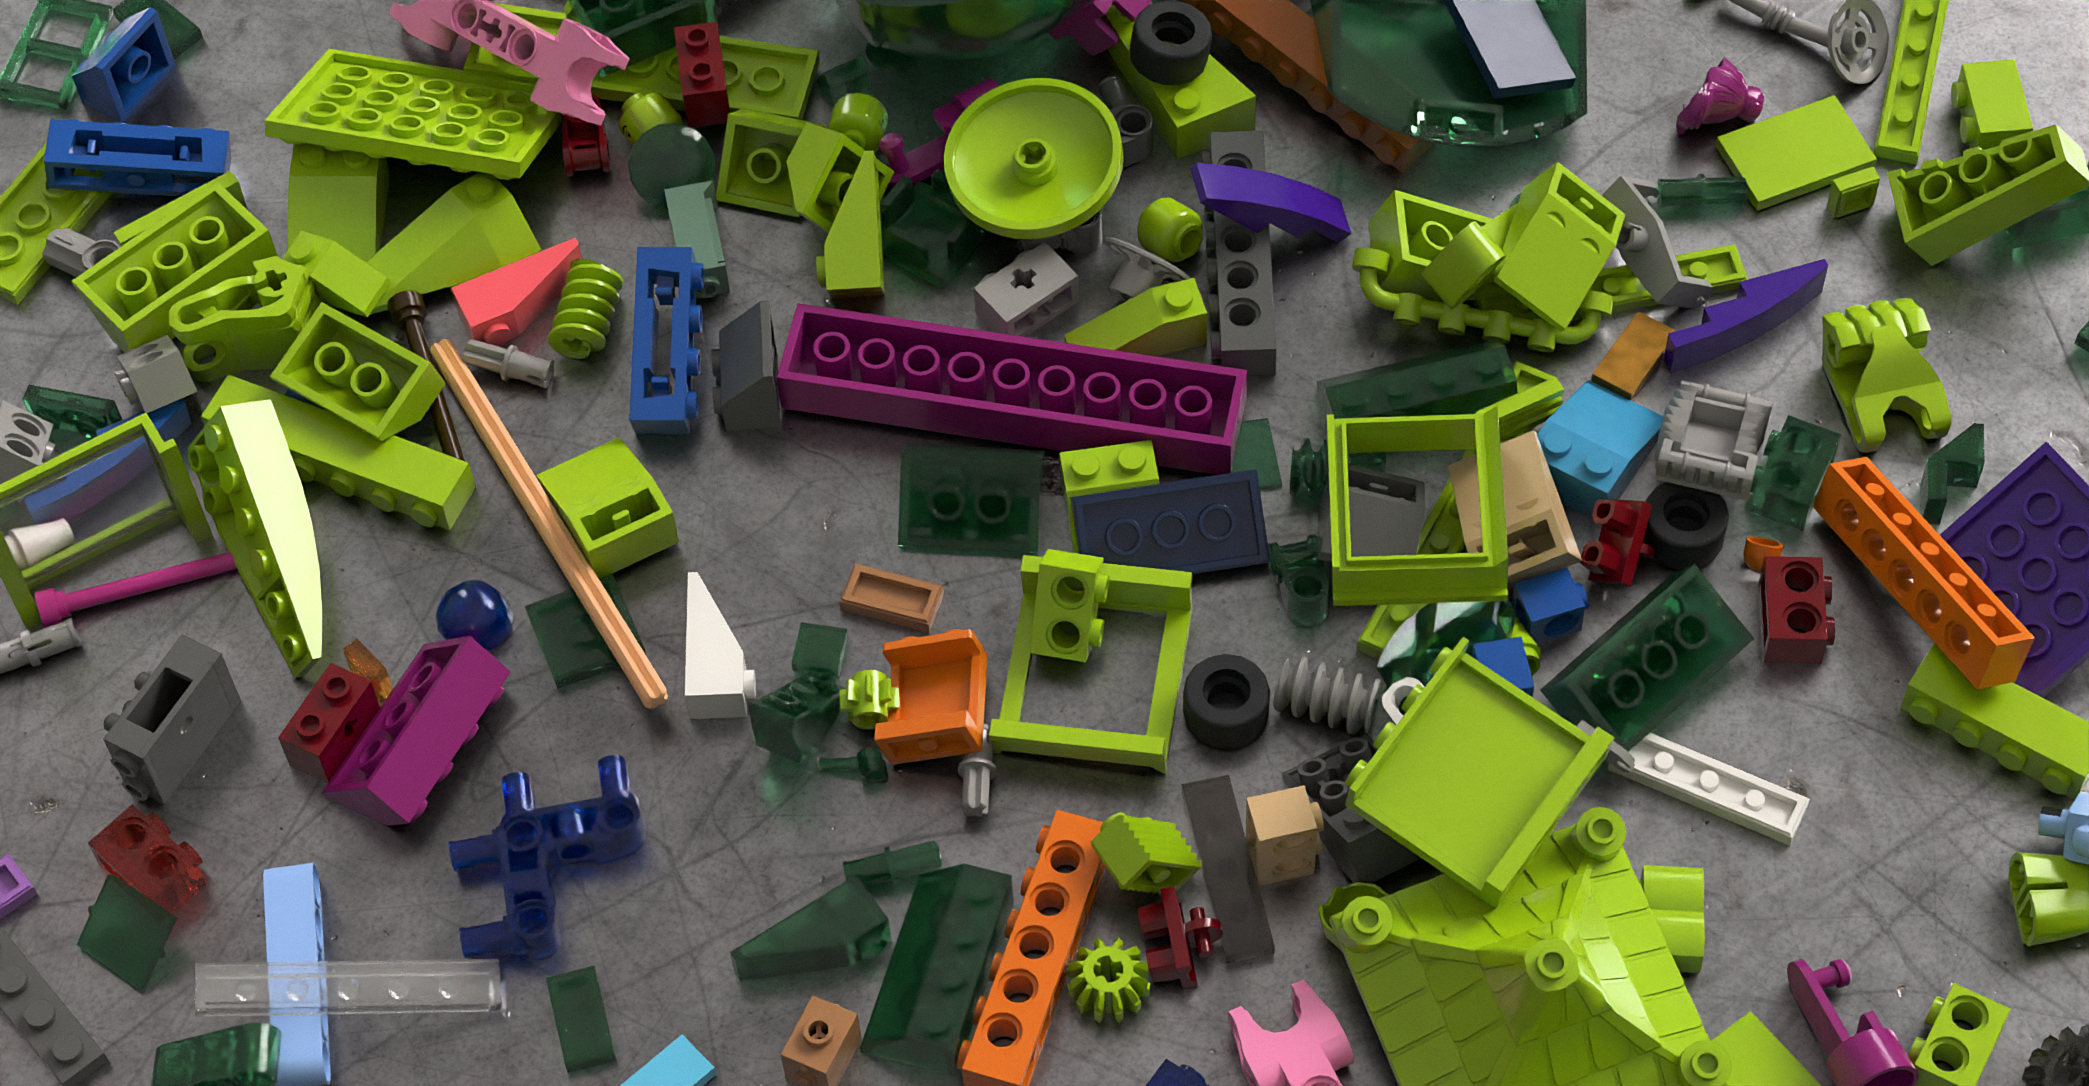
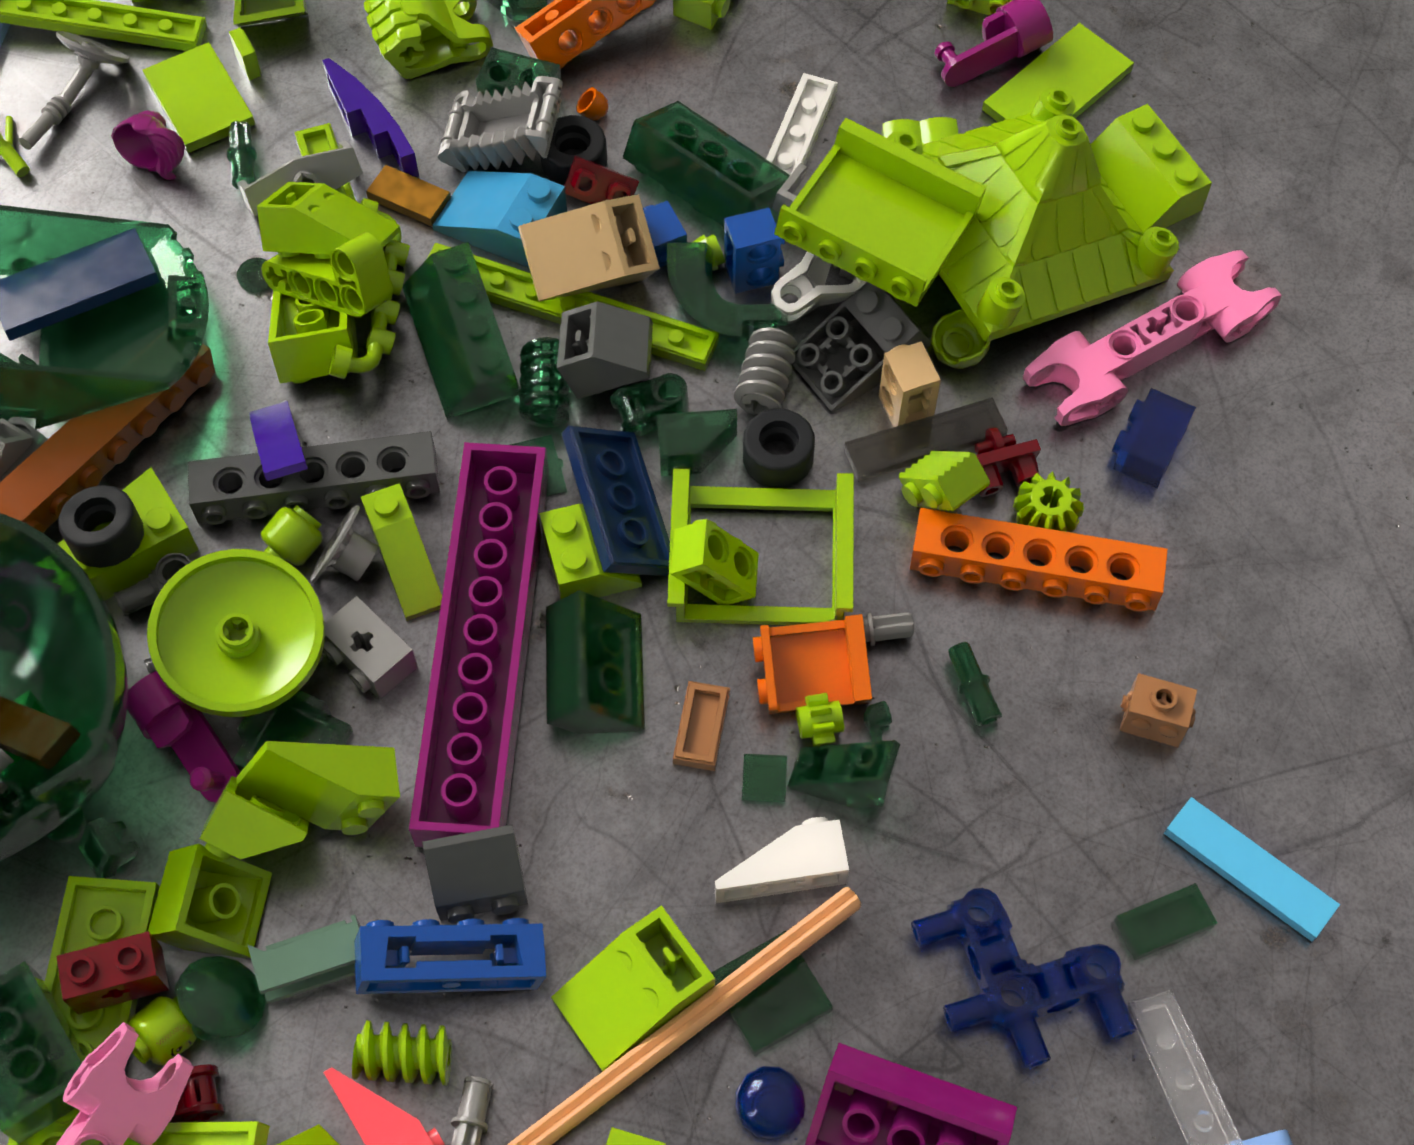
camera: 100 degrees left, 5 degrees up
clear green slope [730,875,892,981] -> none
lime head [828,93,888,153] -> none
clear green slope [860,864,1014,1077] -> none
lime piece [1327,405,1508,606] -> none
lime tile [1475,377,1564,442] -> none
dark red brick [1759,556,1835,664] -> none
none -> clear green slope [657,409,737,477]

